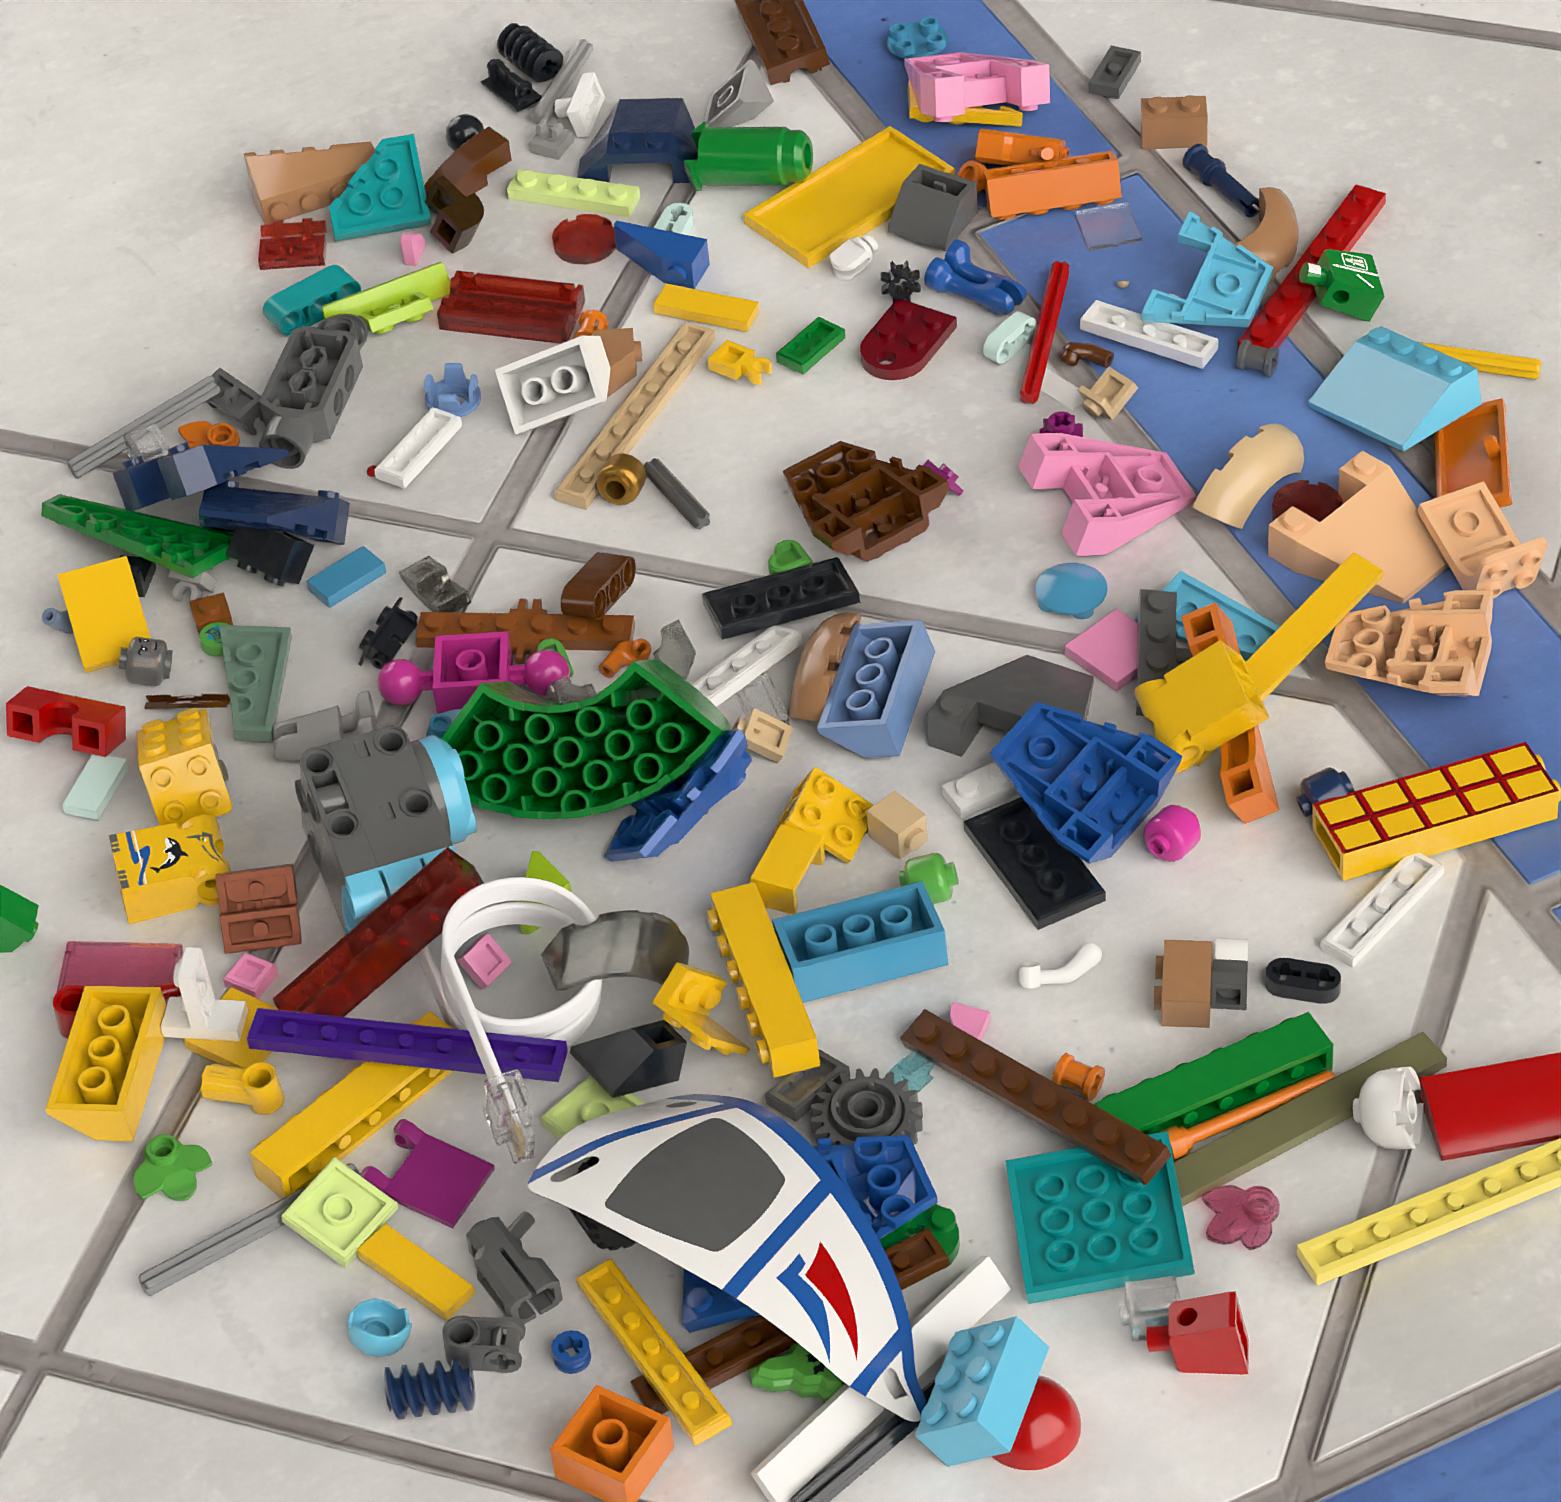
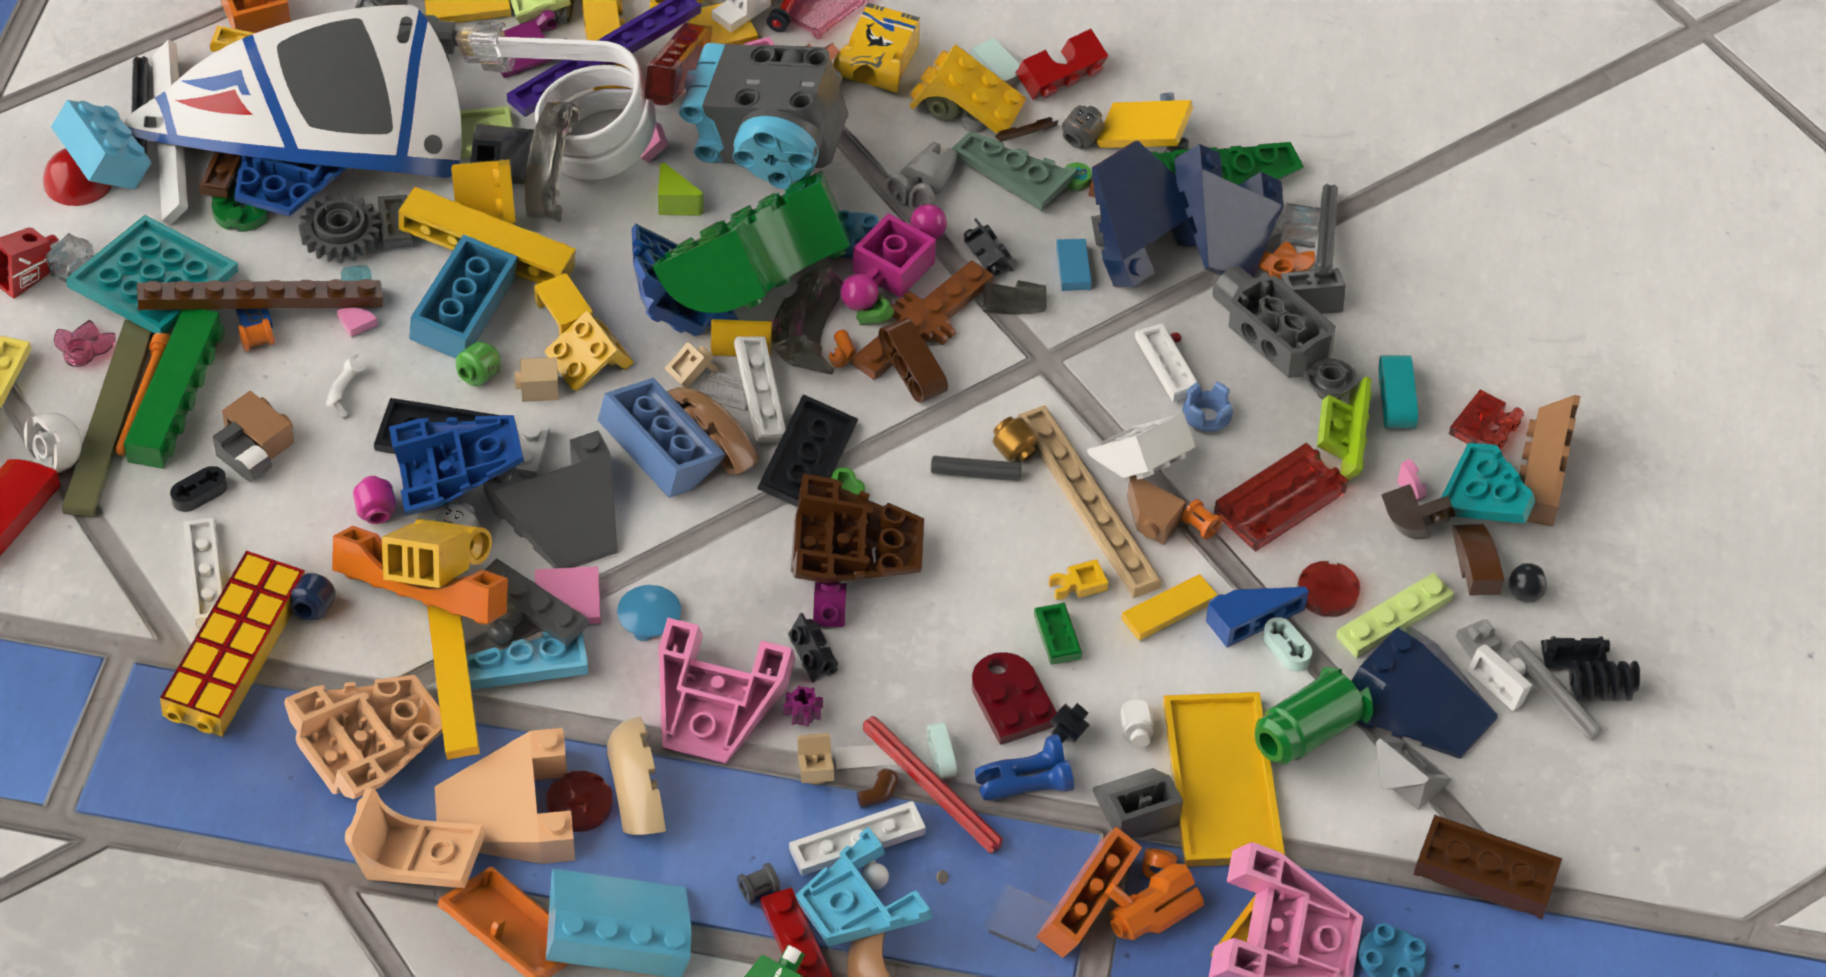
camera: 120 degrees right, 5 degrees up
none -> black hinge [788,613,838,683]

